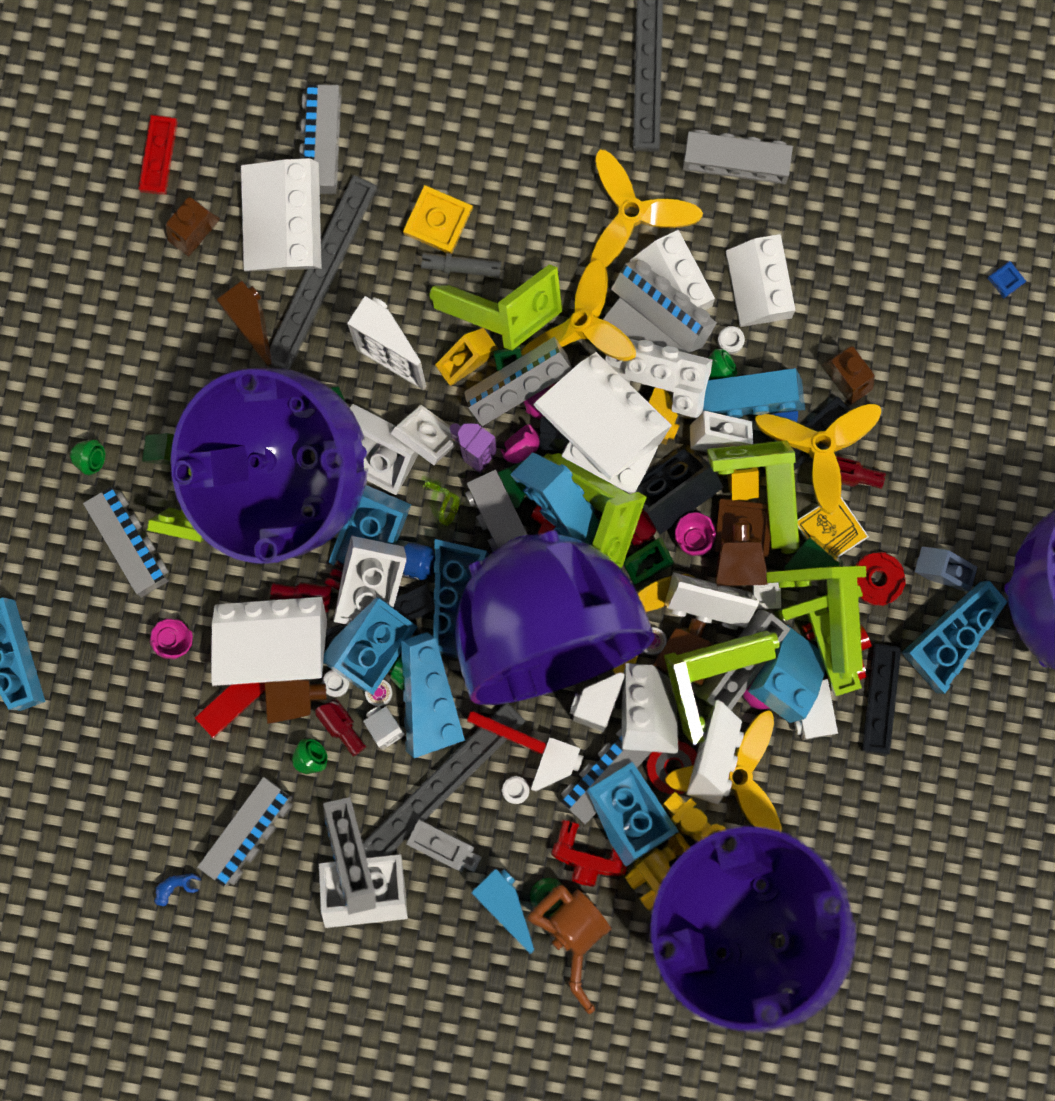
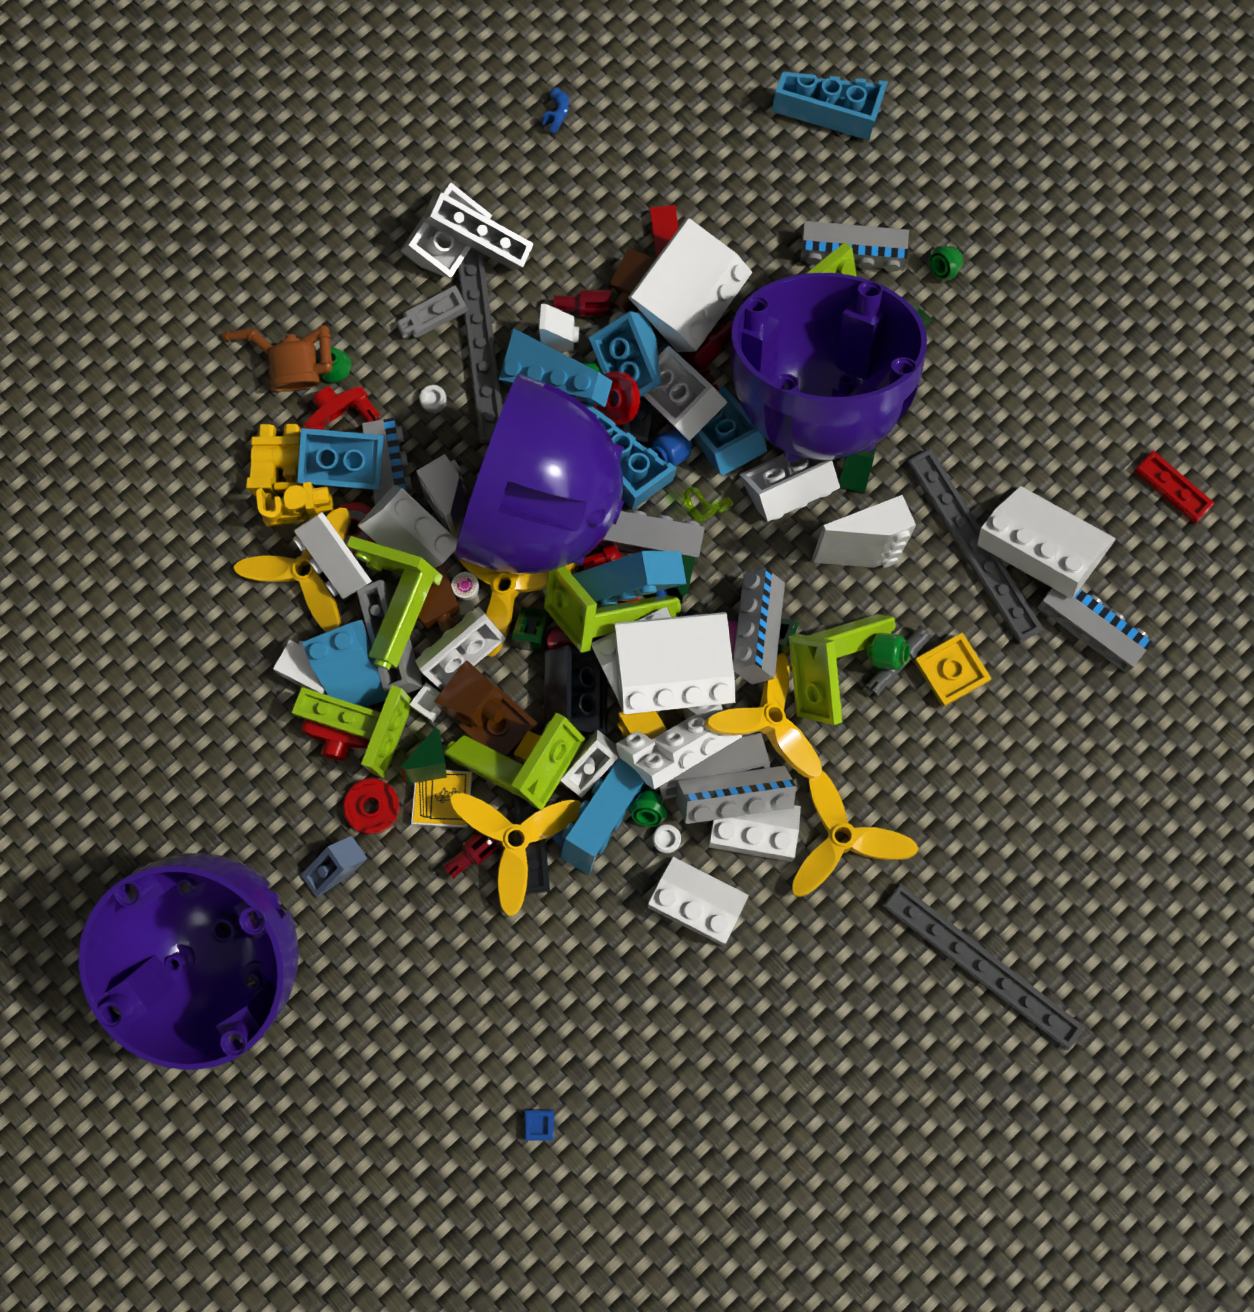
camera: 125 degrees right, 5 degrees down
dark pink hair [150,619,193,660] -> none
reddish brown torso [166,197,220,257] -> none
light grey brick [198,777,293,887] -> none
reddish brown slope [217,281,272,366] -> none
green cone [292,739,328,774] -> none
tile [365,680,393,707] -> none
white tile [391,404,458,465] -> none
yellow slope [435,328,498,386] -> none
medium lavender piece [450,424,497,474] -> none
red tile [467,711,546,755] -> none
dark azure slope [472,869,534,954] -> none
dark pink hair [501,424,540,463] -> none
white slope [531,737,583,792] -> none
dark purple piece [651,827,856,1032] -> none
dark pink hair [675,512,716,556] -> none
light grey brick [683,130,793,184] -> none
lime piece [767,566,866,678] -> none
reddish brown torso [821,346,875,405] -> none
black tile [862,644,901,755] -> none
dark azure wedge [901,581,1007,694] -> none
none -> red tile [593,371,640,425]
none -> green head [867,633,910,670]

